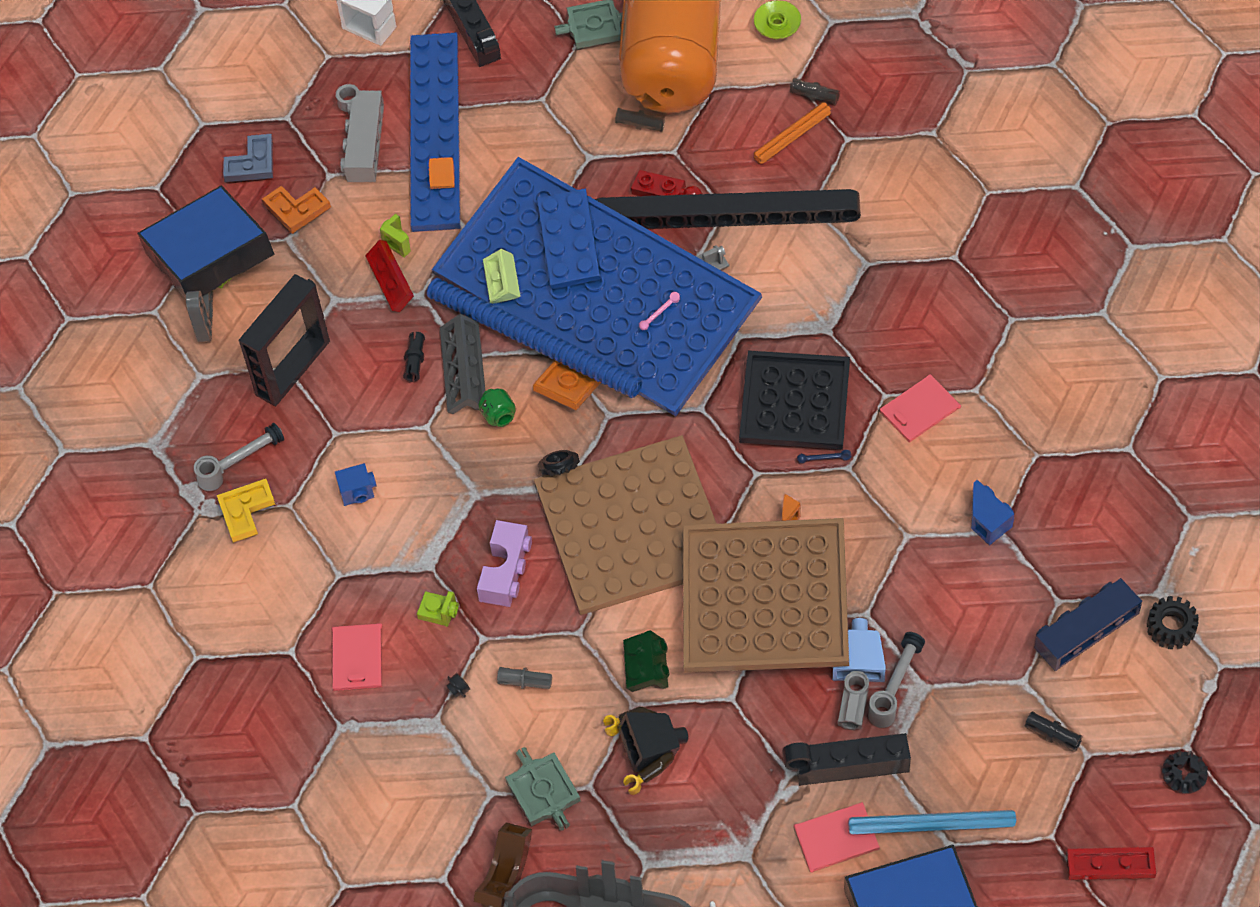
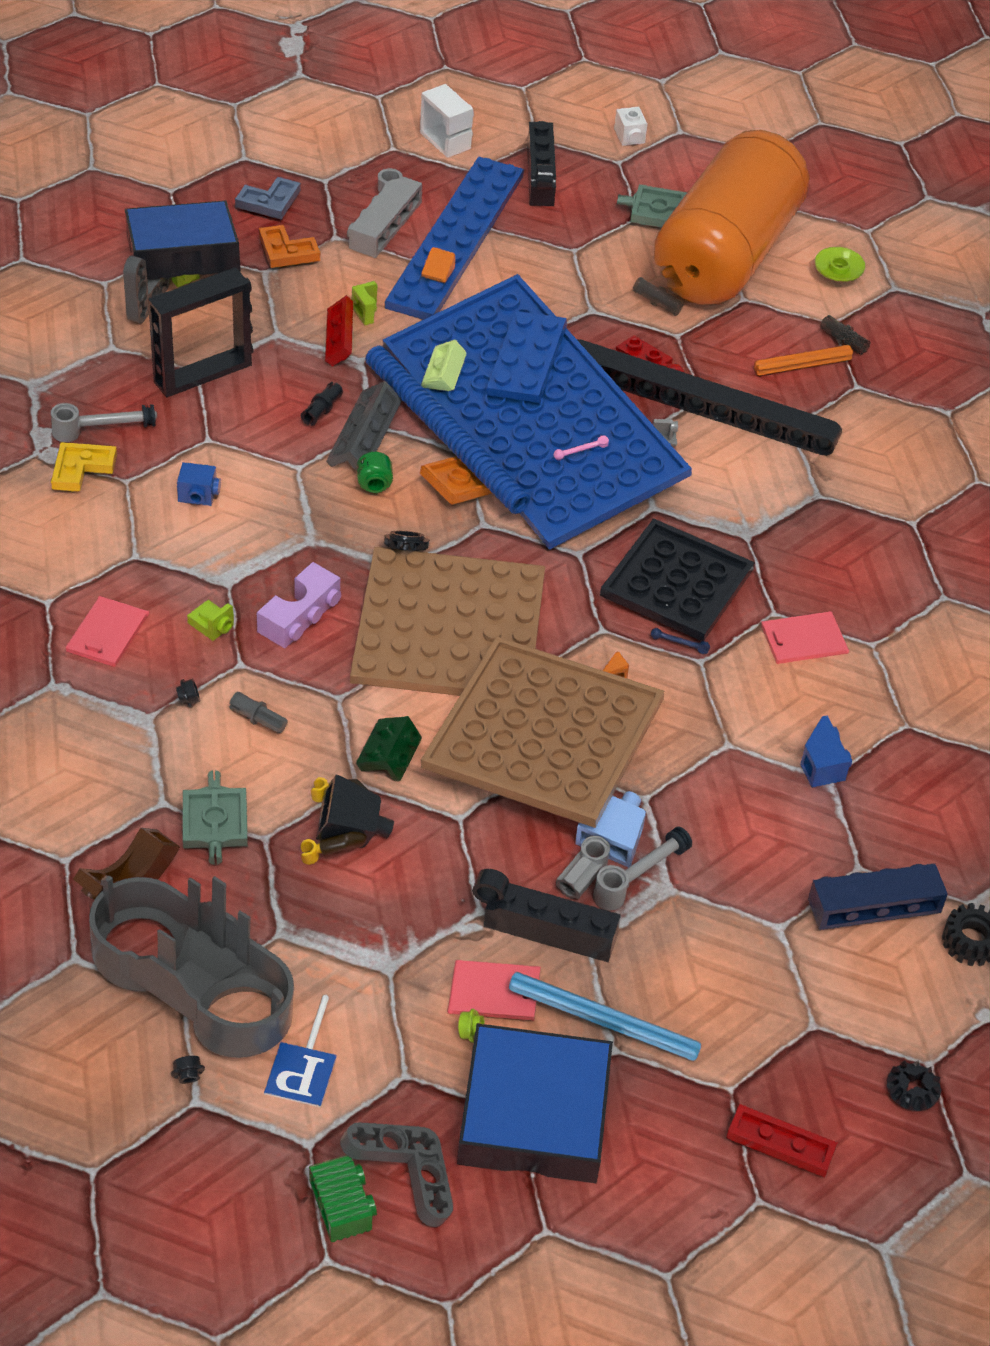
camera: 15 degrees right, 10 degrees down
black pin [1025,711,1083,752] -> none
none -> lime plate [458,1009,485,1043]

